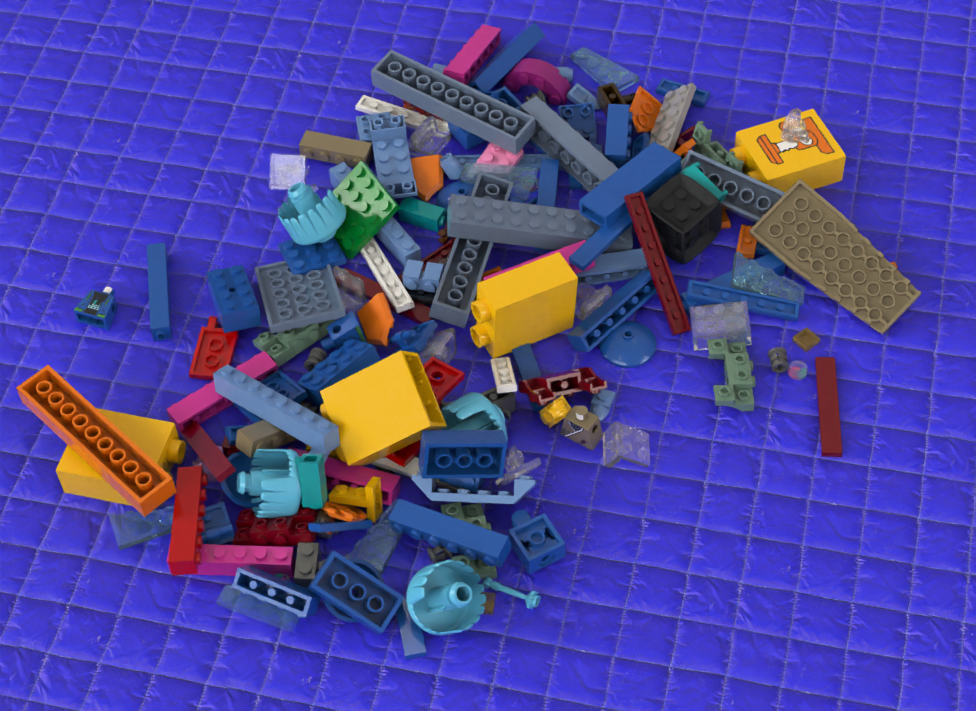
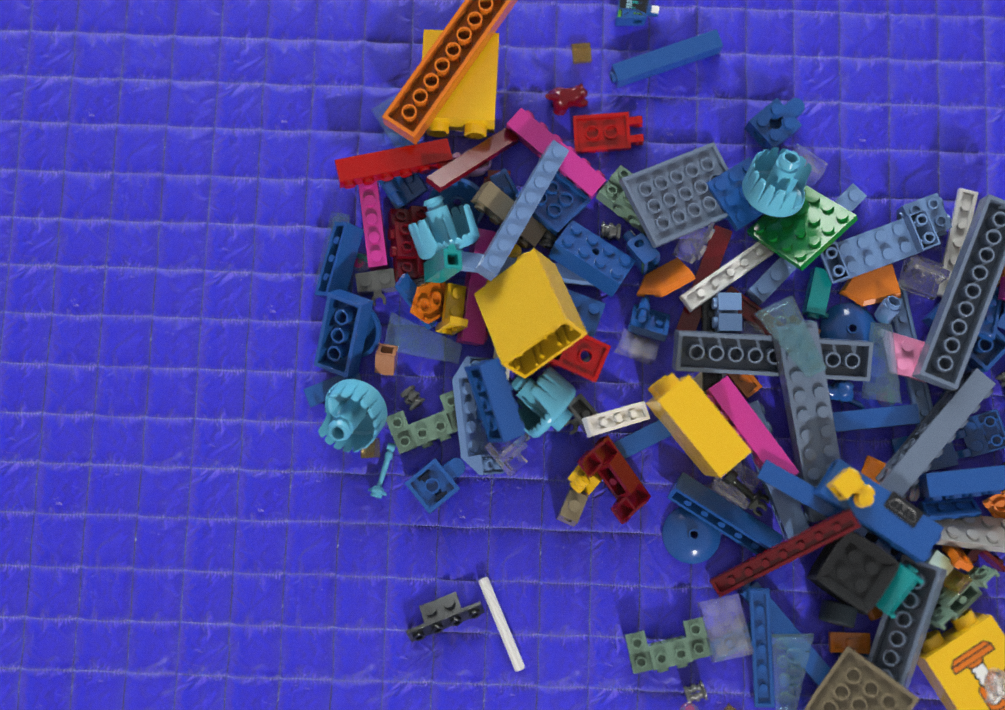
camera: 75 degrees right, 30 degrees up
blue brick [206,265,261,333] -> none
clear bracket [270,153,309,190] -> none
dark tan brick [299,130,373,168] -> none
blue brick [388,499,512,568] -> none
medium blue plate [590,389,616,421] -> none
clear bracket [603,421,650,468] -> none
none -> nougat brick [374,343,398,376]
none -> black bracket [406,592,485,642]
none -> white axle [479,577,525,672]
none -> dark red animal [545,83,588,116]
none -> clear yellow tile [571,43,592,64]
none -> pearl dark grey bar [722,469,769,516]
none -> blue brick [744,98,805,151]
none -> clear light blue wing [755,296,826,378]
none -> black wheel [818,600,858,628]
none -> yellow brick [826,467,875,508]
none -> black sticker [884,491,923,528]
none -> clear yellow tile [943,569,972,595]

